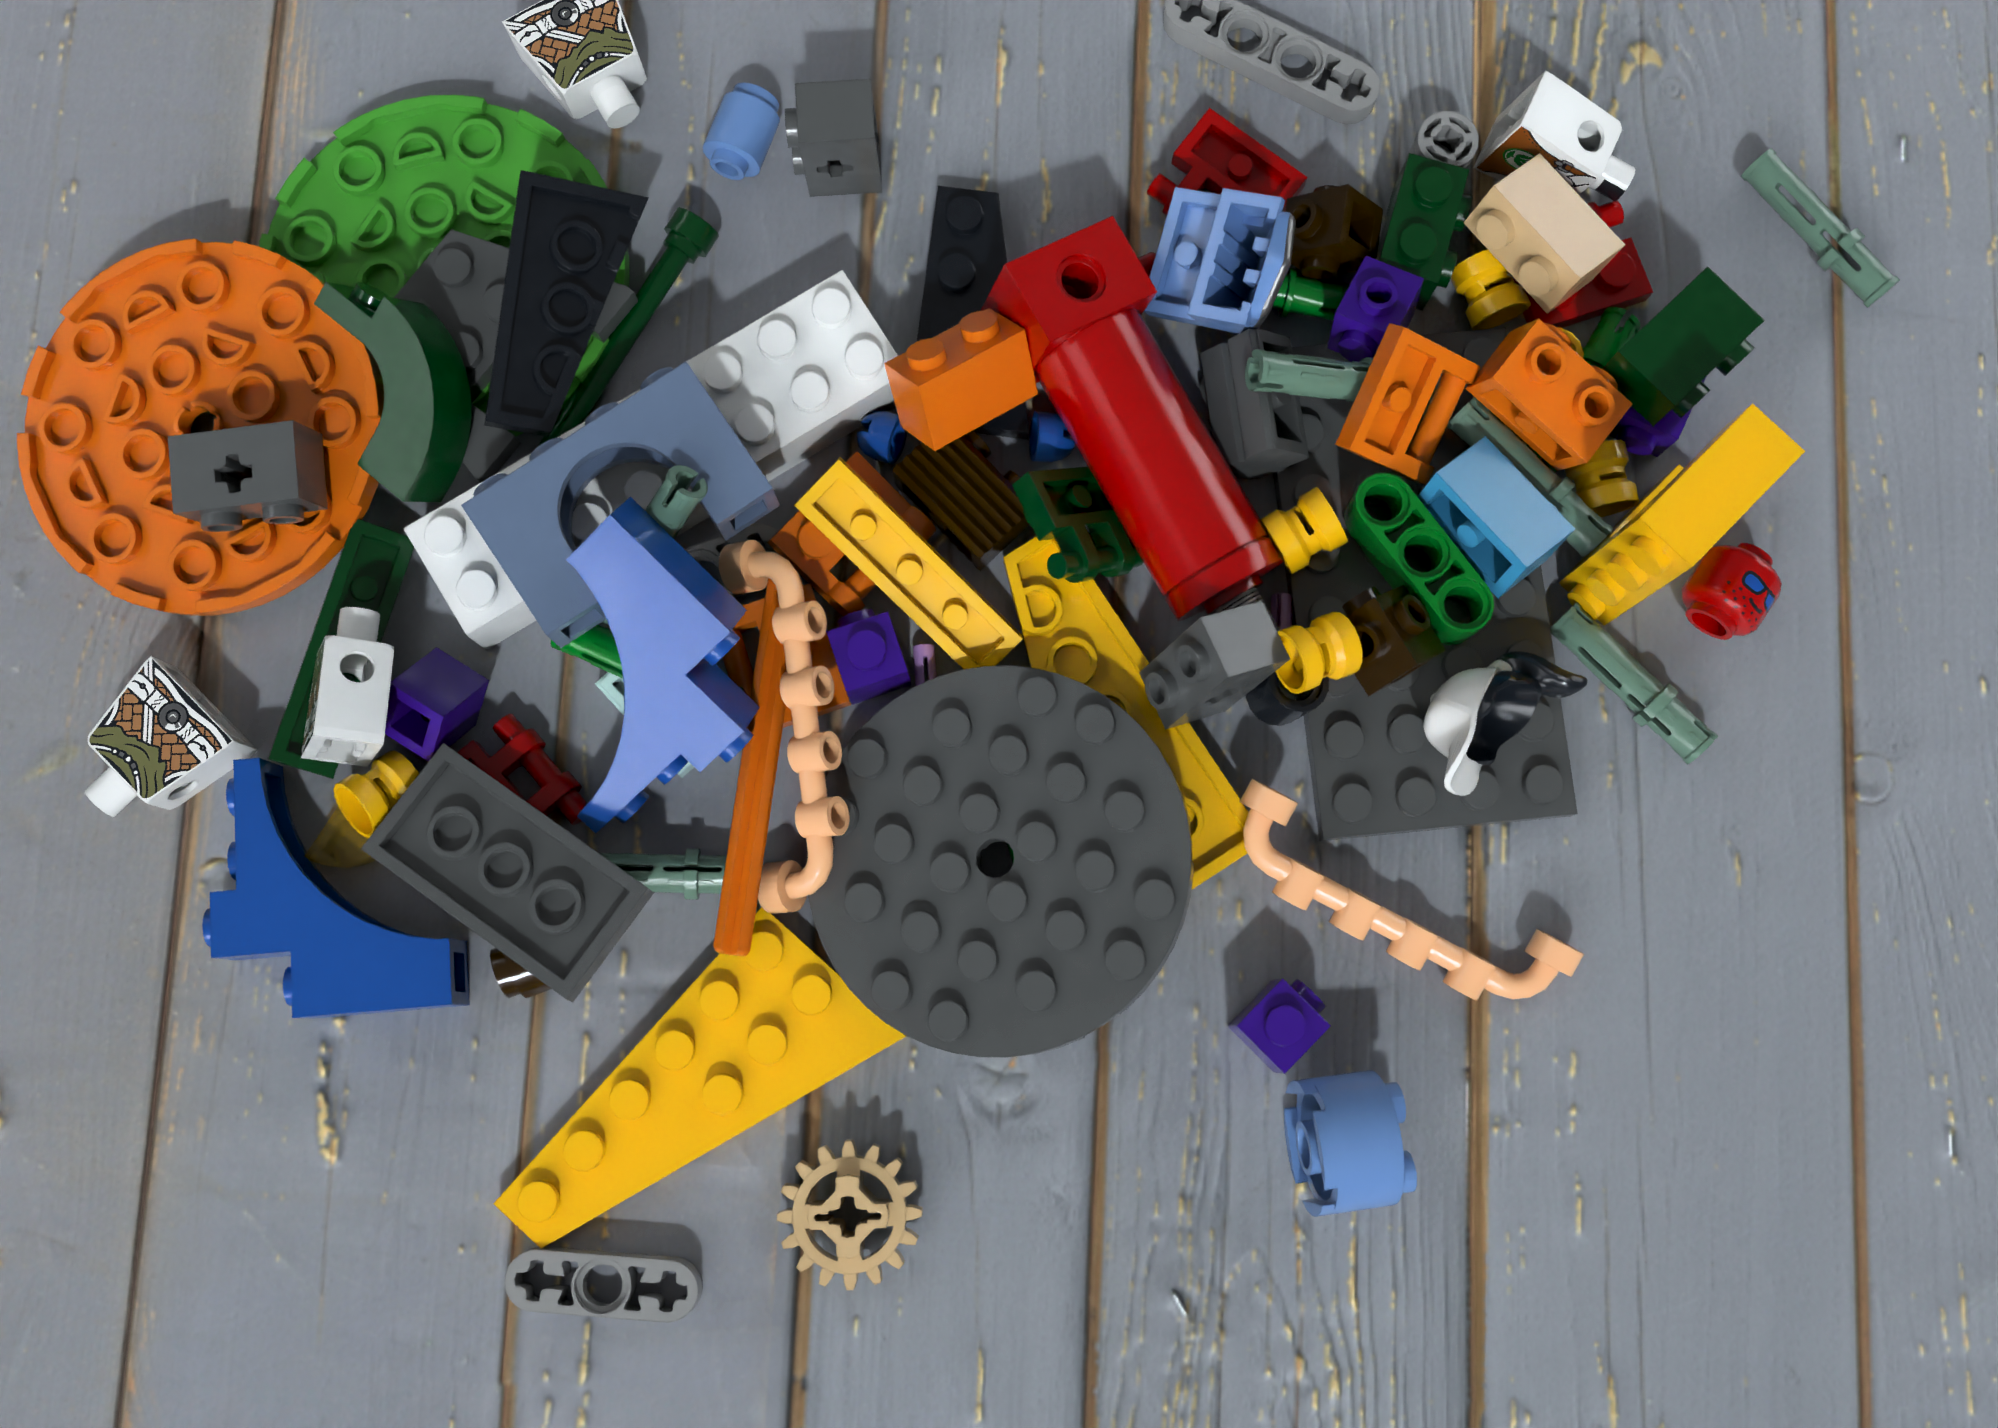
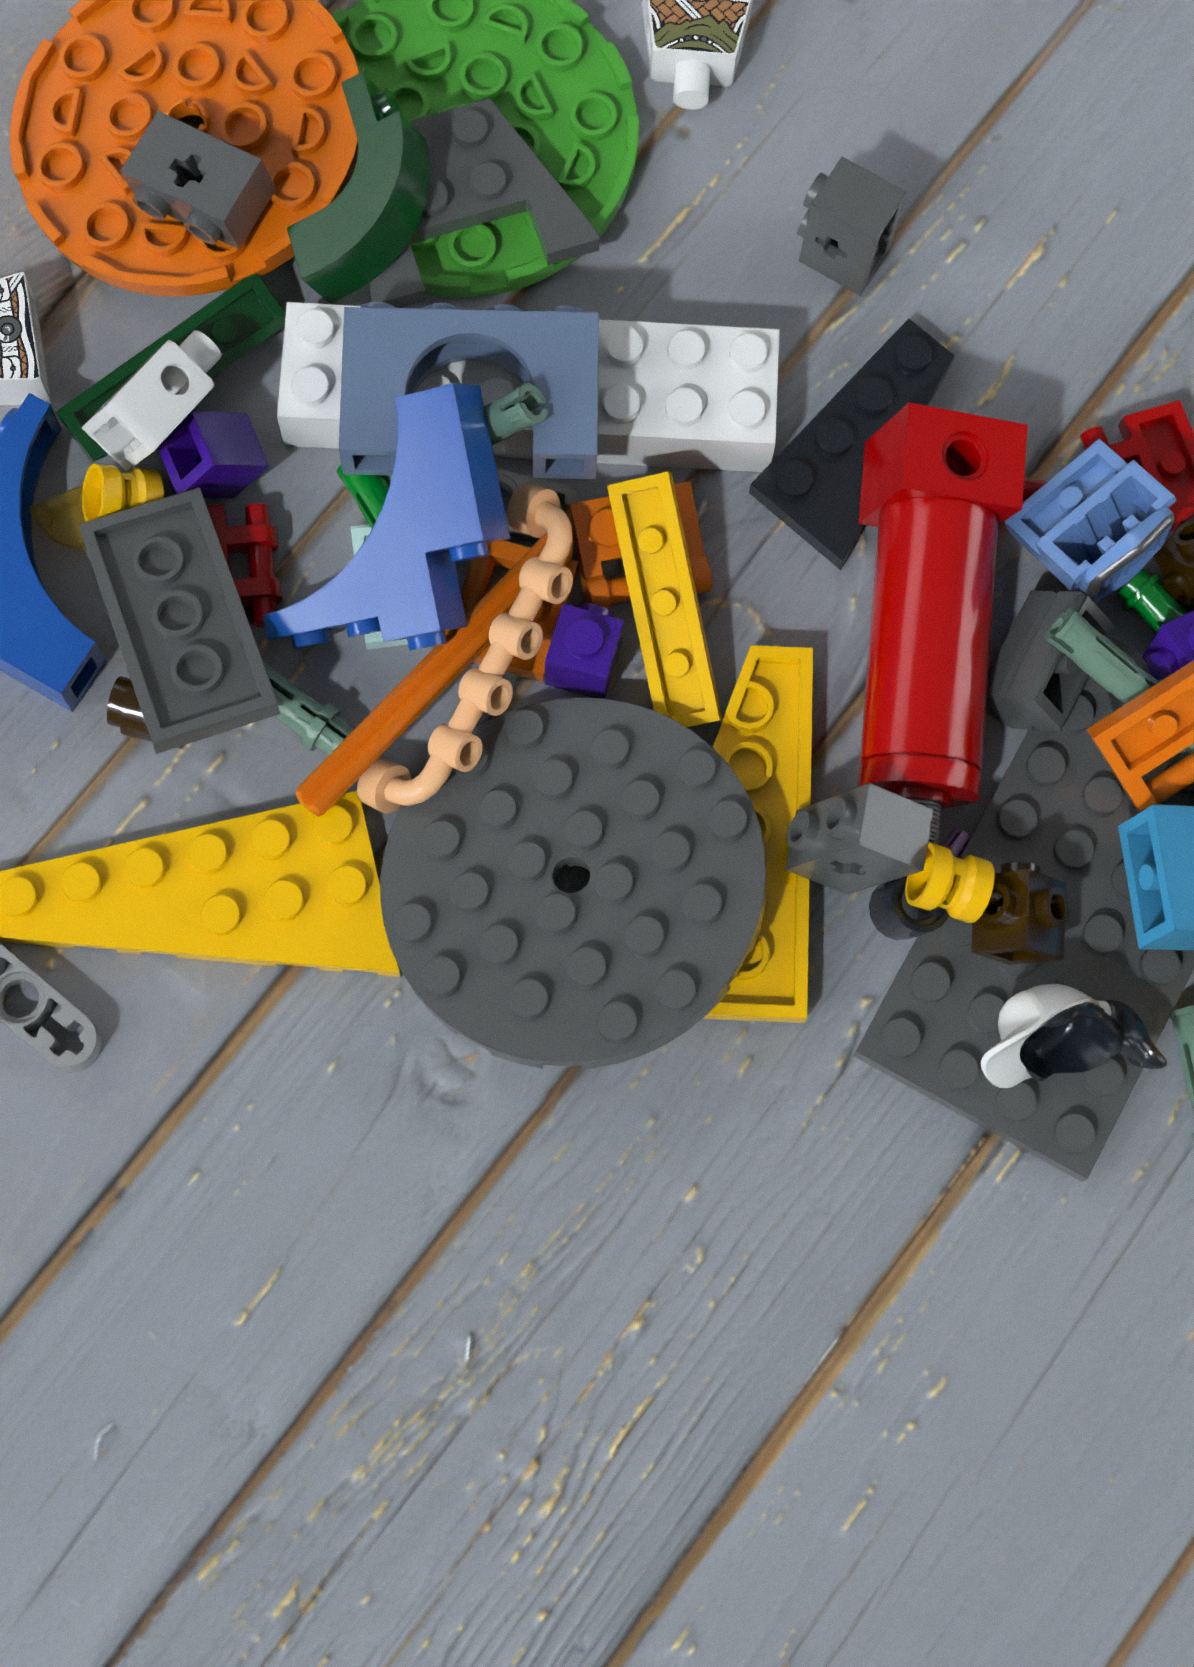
camera: 30 degrees right, 5 degrees down
black wing [484,170,649,437] -> none
dark green piece [536,207,719,448] -> none
medium blue brick [702,83,780,180] -> none
tan gear [777,1140,923,1290] -> none
blue hinge [857,411,907,465] -> none
orange brick [884,308,1038,451] -> none
dark brown brick [892,431,1029,571] -> none
lavender piece [913,644,937,686] -> none
dark green plate [1012,466,1143,583] -> none
blue hinge [1029,411,1075,462] -> none
dark purple brick [1228,978,1331,1074] -> none
light nougat bar [1240,779,1584,1000] -> none
yellow wheel [1260,487,1348,574] -> none
medium blue brick [1284,1070,1417,1217] -> none
green beam [1344,473,1494,645] -> none

